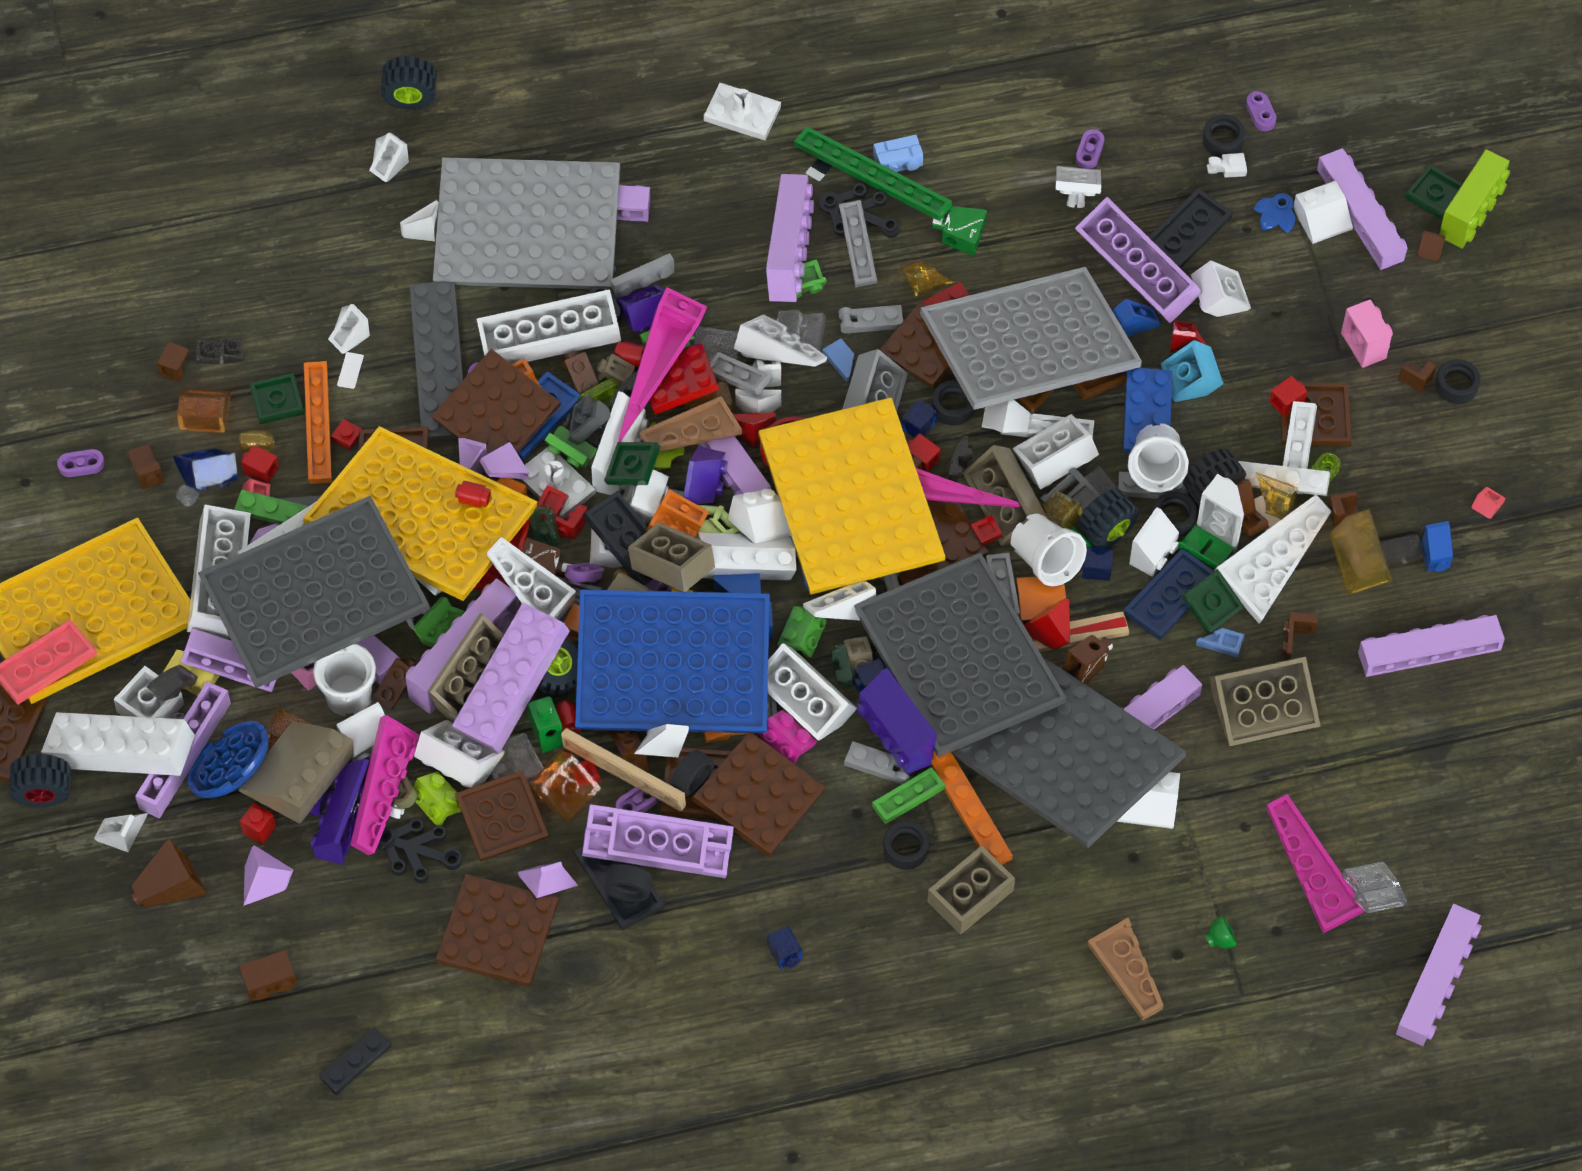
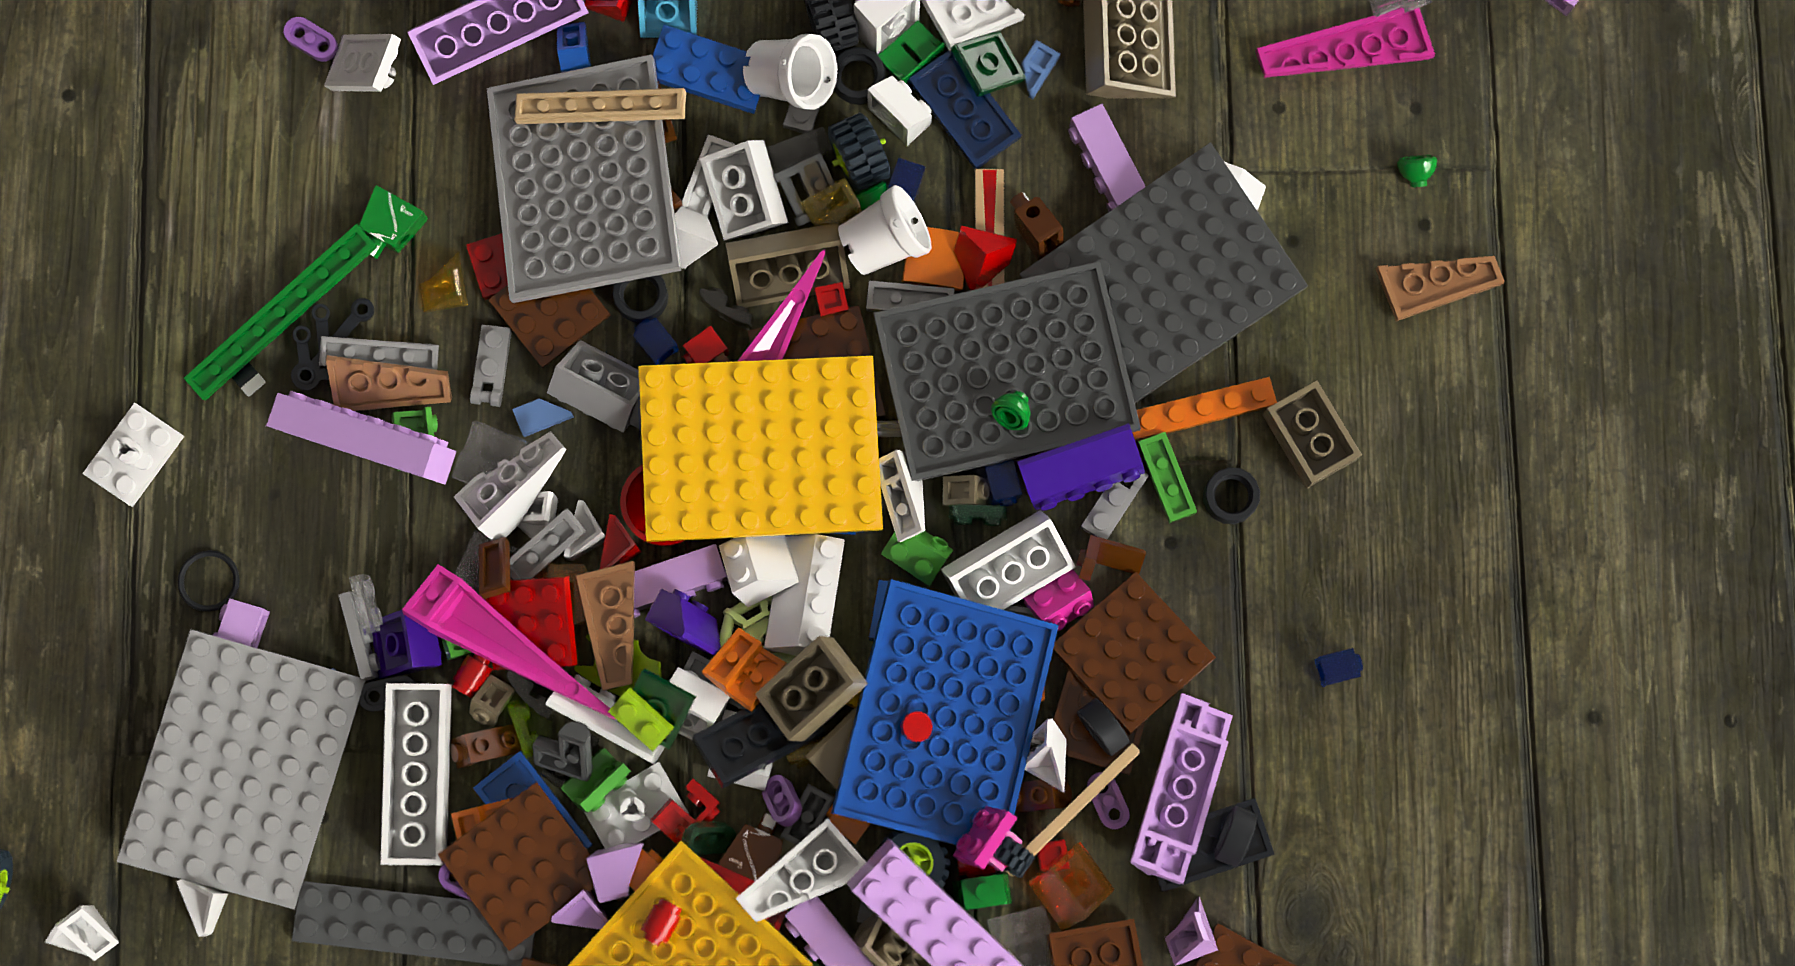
camera: 80 degrees left, 20 degrees up
blue slope [713,573,761,593] -> none
light blue brick [873,135,923,172] -> none
none -> black tyre [177,550,240,612]
none -> medium nougat wing [326,355,452,411]
none -> clear wing [349,574,383,635]
none -> reddish brown tile [479,537,510,599]
none -> tan tile [514,88,686,124]
none -> lime plate [608,688,675,752]
none -> red tile [901,712,932,742]
none -> dark pink plate [953,806,1035,878]
none -> green brick [991,391,1031,430]
none -> reddish brown bracket [1076,535,1146,581]

